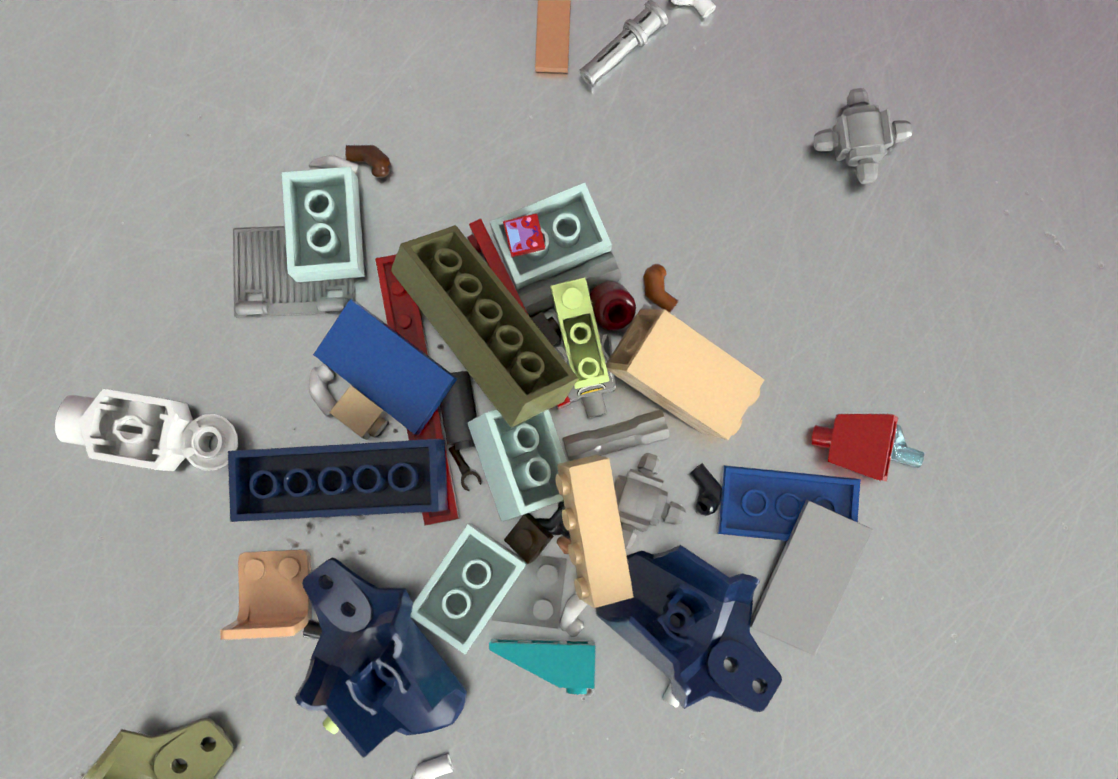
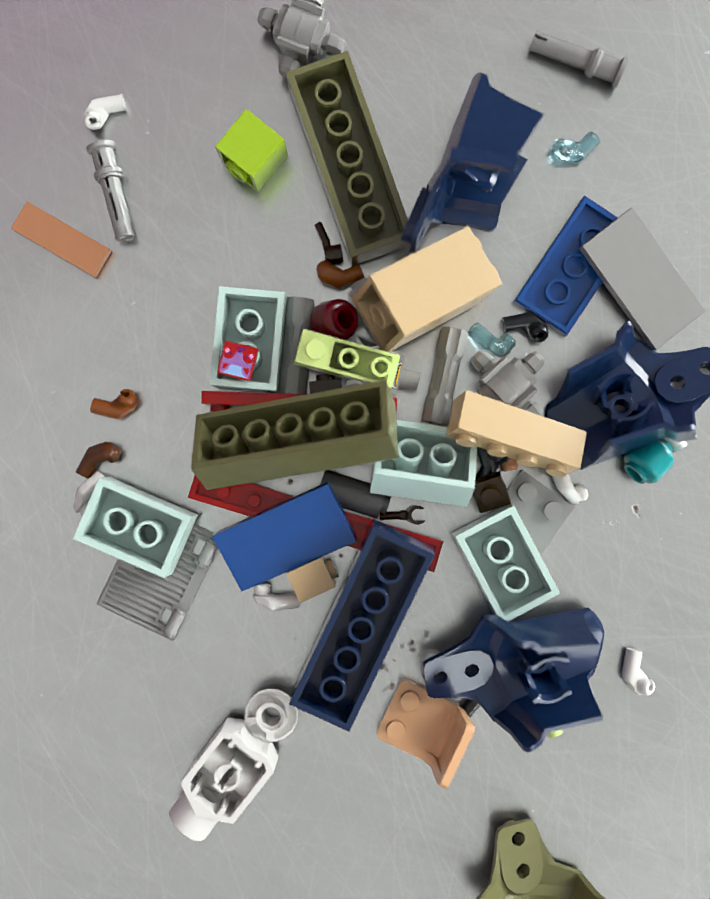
camera: 60 degrees left, 5 degrees up
teal slope [489,639,596,694] -> none
red torso [812,414,898,482] -> none
none -> dark orange arm [90,389,138,419]
none -> lime head [215,109,288,193]
none -> olive brick [286,51,410,266]
none -> dark brown hand [315,222,343,264]
none -> dark blue piece [401,72,544,254]
none -> clear light blue arm [468,322,516,356]
none -> light grey pin [529,30,629,88]
none -> teal head [624,439,674,484]

